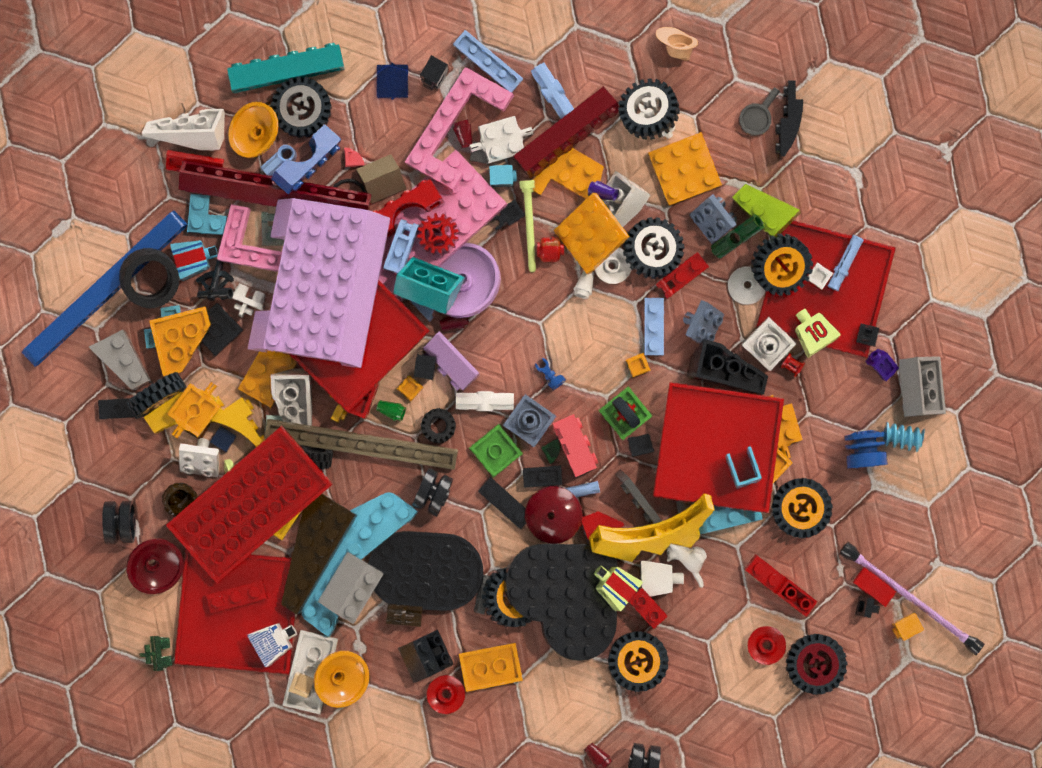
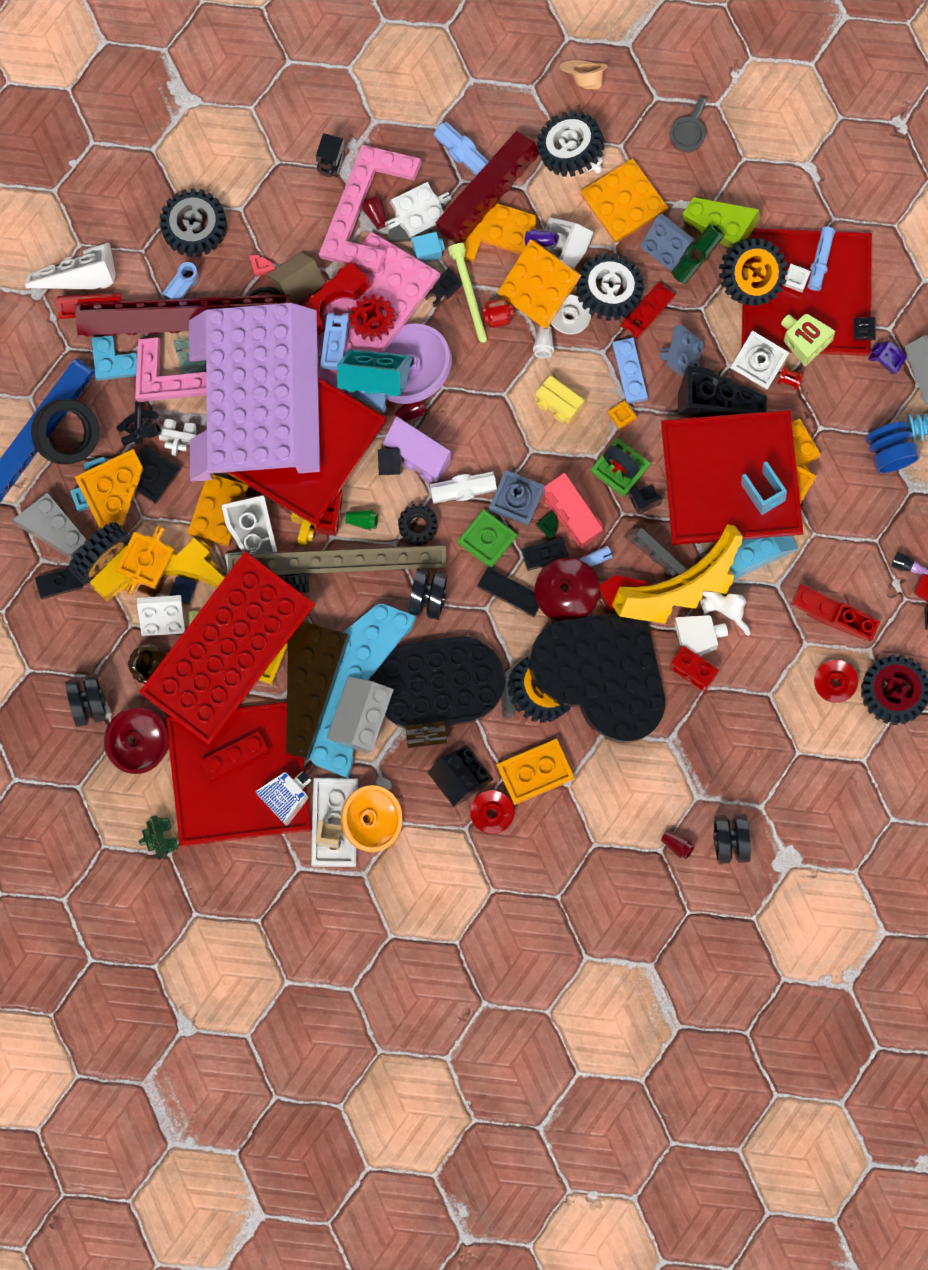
camera: 10 degrees left, 10 degrees down
torso [170,241,218,281] -> none
teal brick [227,43,345,93] -> none
light orange dish [228,102,278,158] -> none
arch [272,124,342,194] -> none
clear blue piece [377,63,408,100] -> none
light orange tile [397,375,424,402] -> none
light blue plate [453,30,523,93] -> none
blue piece [535,358,566,391] -> none
torso [594,566,643,611] -> none
wheel [608,631,669,692] -> none
white dish [728,267,765,305] -> none
wheel [772,478,833,538] -> none
black slope [775,80,803,159] -> none
none -> light yellow brick [535,375,585,424]

